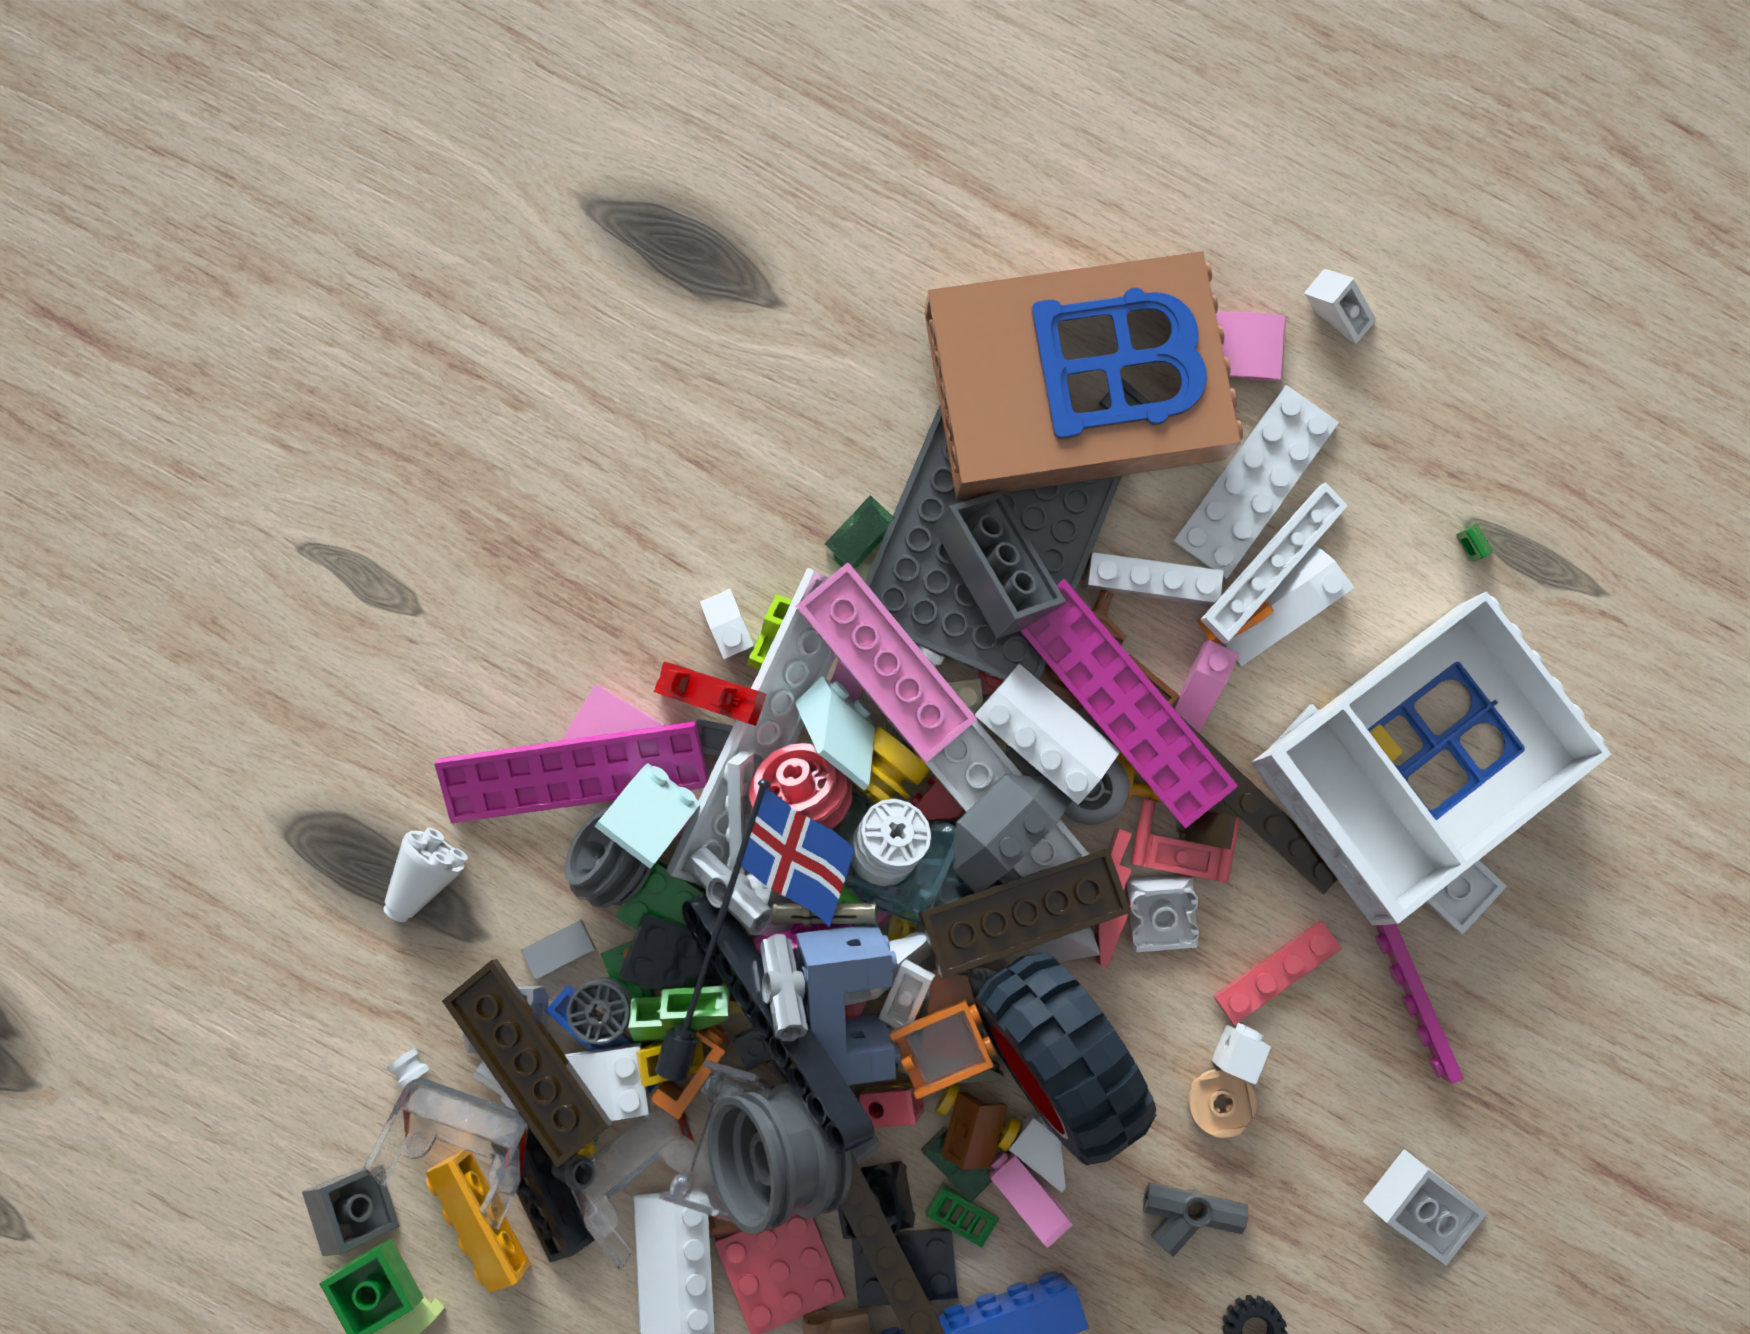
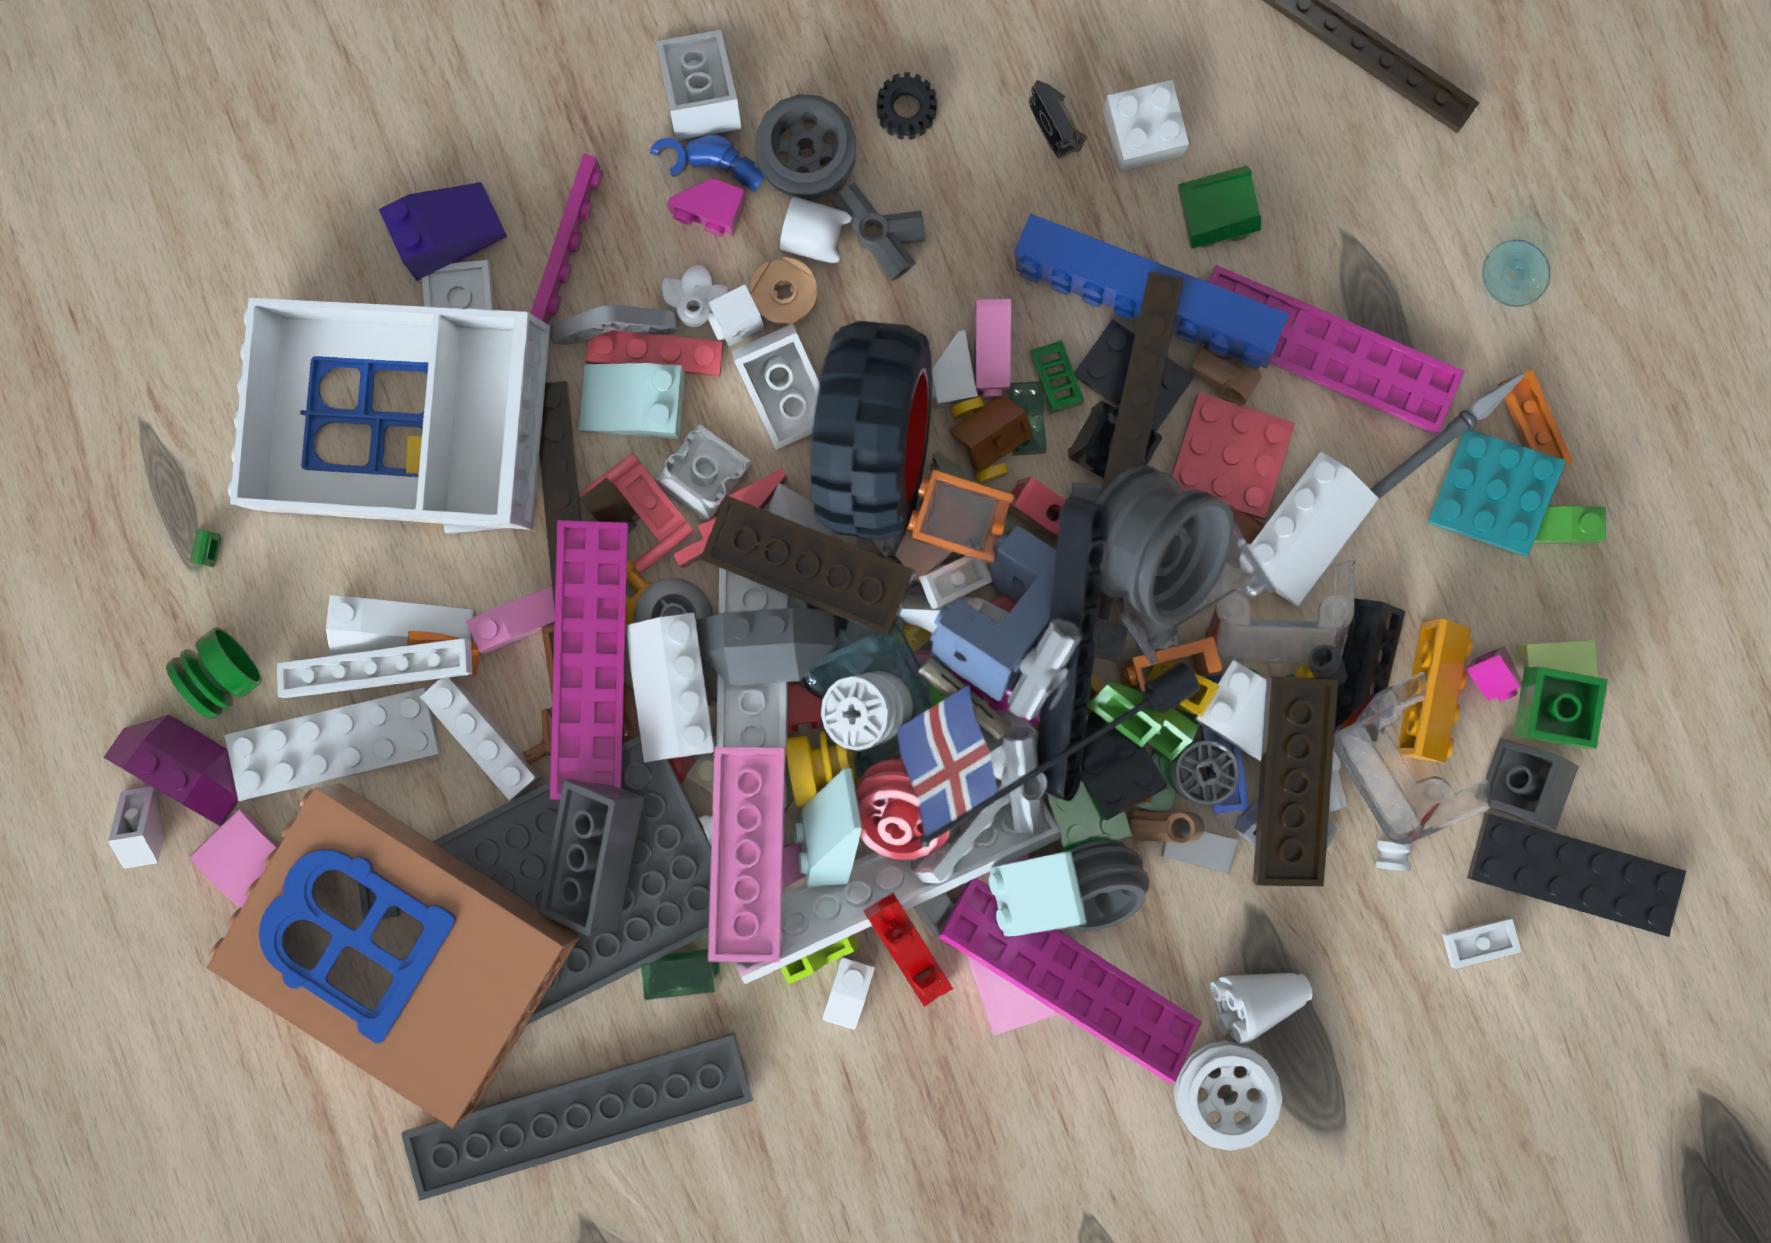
camera: 140 degrees left, 0 degrees up
none -> magenta wedge [103,715,238,826]
none -> green wheel [166,627,262,719]
none -> dark purple slope [379,182,507,281]
none -> dark grey plate [401,1033,753,1201]
none -> light grey beam [551,305,678,345]
none -> light aqua slope [579,363,685,440]
none -> blue piece [650,134,765,193]
none -> white plate [662,264,728,327]
none -> dark pink slope [667,178,747,236]
none -> white slope [732,323,819,450]
none -> dark grey wheel [755,94,856,201]
none -> white piece [779,197,852,263]
none -> medium nougat piece [1131,810,1205,844]
none -> white wheel [1174,1040,1282,1151]
none -> white plate [1442,917,1521,969]
none -> dark pink slope [1467,646,1522,702]
none -> black plate [1467,813,1686,937]

